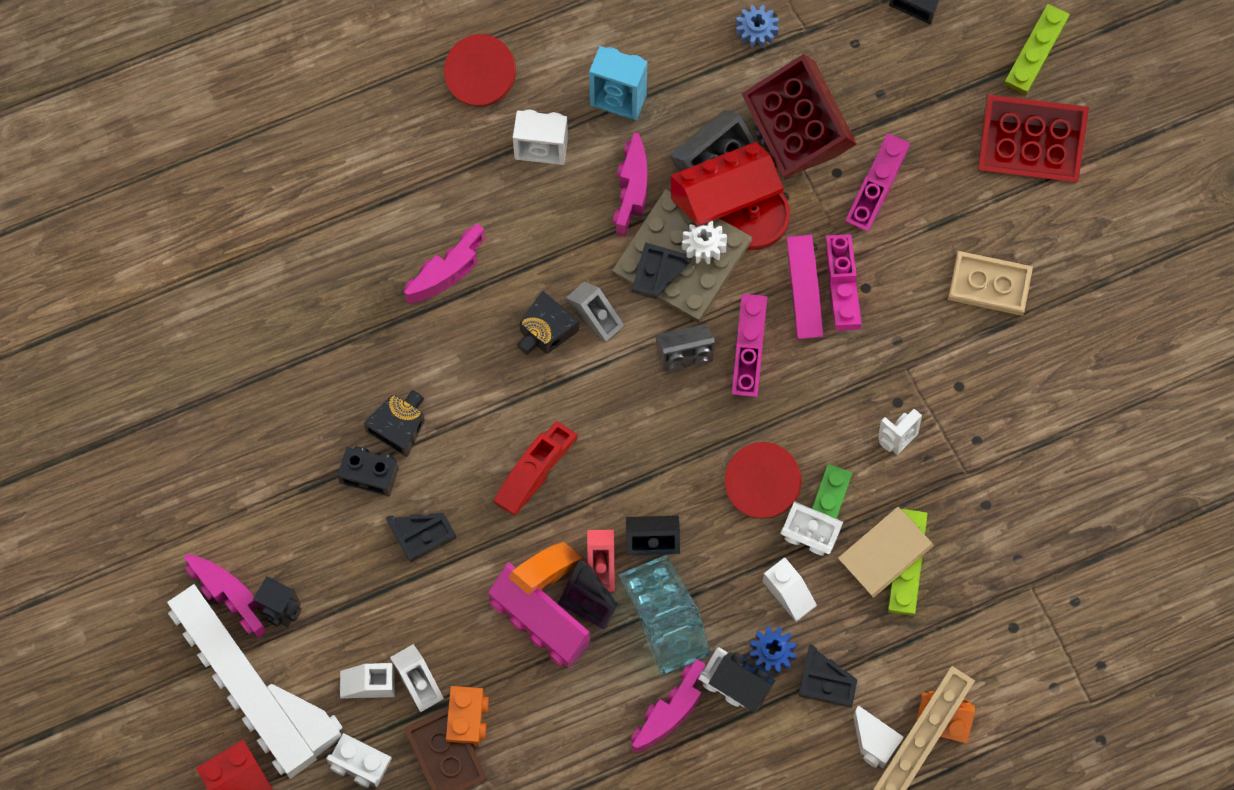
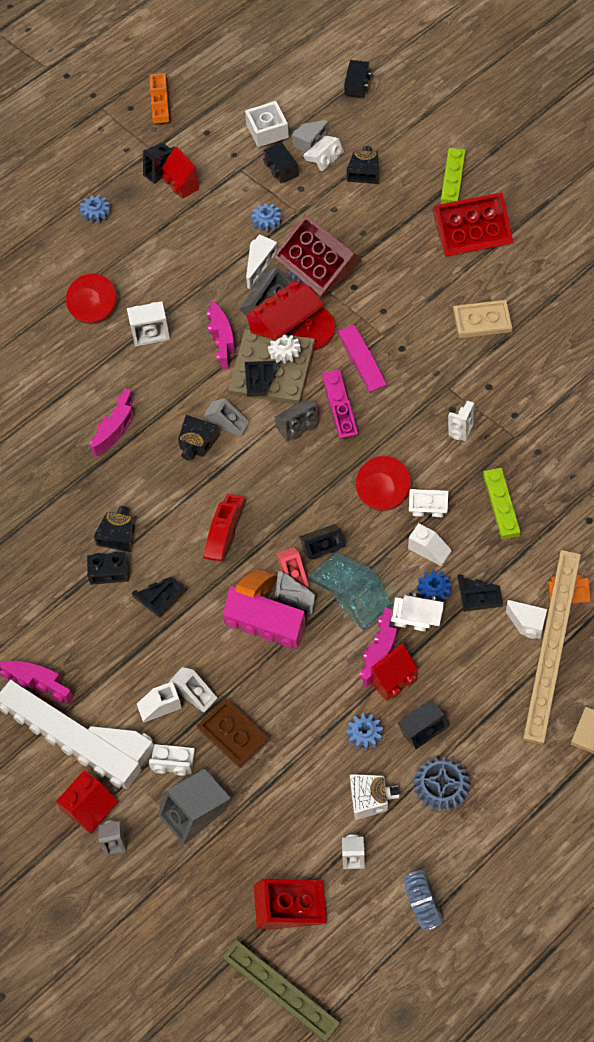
camera: 15 degrees left, 10 degrees down
black brick [253,576,302,627] -> none
orange bracket [446,686,489,747] -> none
medium azure brick [589,46,647,121] -> none
bright green plate [812,464,853,519] -> none
dark pink slope [826,234,862,331] -> none
tan tile [838,507,934,598] -> none
dark pink slope [845,133,910,232] -> none
none -> white slope [246,234,278,289]
none -> red slope [371,644,418,701]

